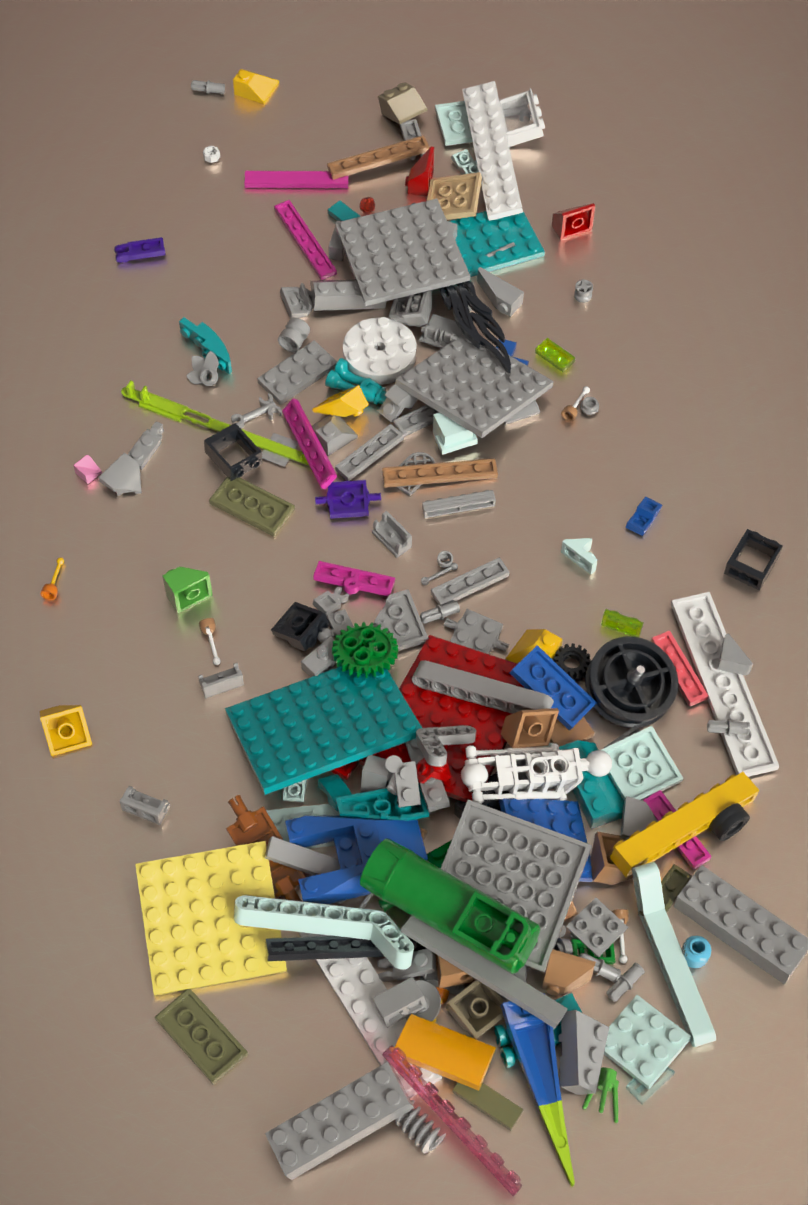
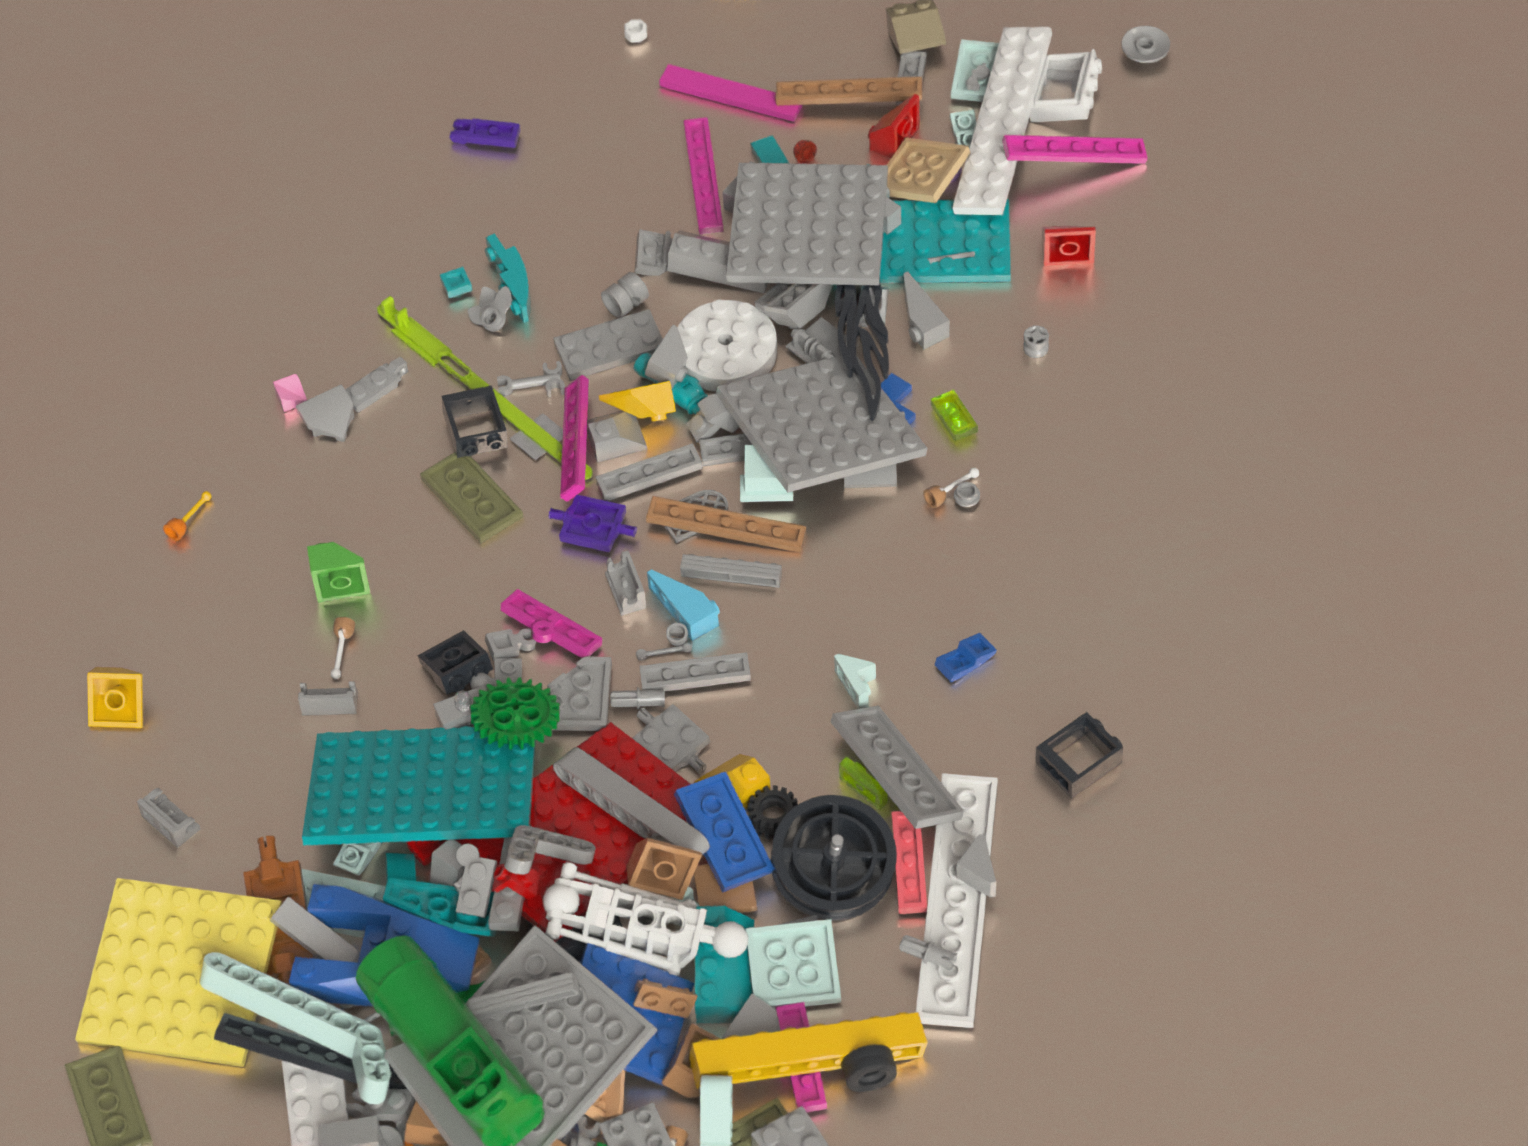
camera: 25 degrees right, 5 degrees down
none -> teal plate [439,267,472,298]
none -> light grey piece [468,971,580,1021]
none -> medium nougat hinge [633,978,698,1018]
none -> light grey slope [645,325,688,389]
none -> medium azure slope [647,569,720,641]
none -> light grey plate [830,705,964,829]
none -> light grey piece [966,63,990,91]
none -> dark pink tile [1002,135,1148,164]
none -> light grey dish [1122,26,1170,63]

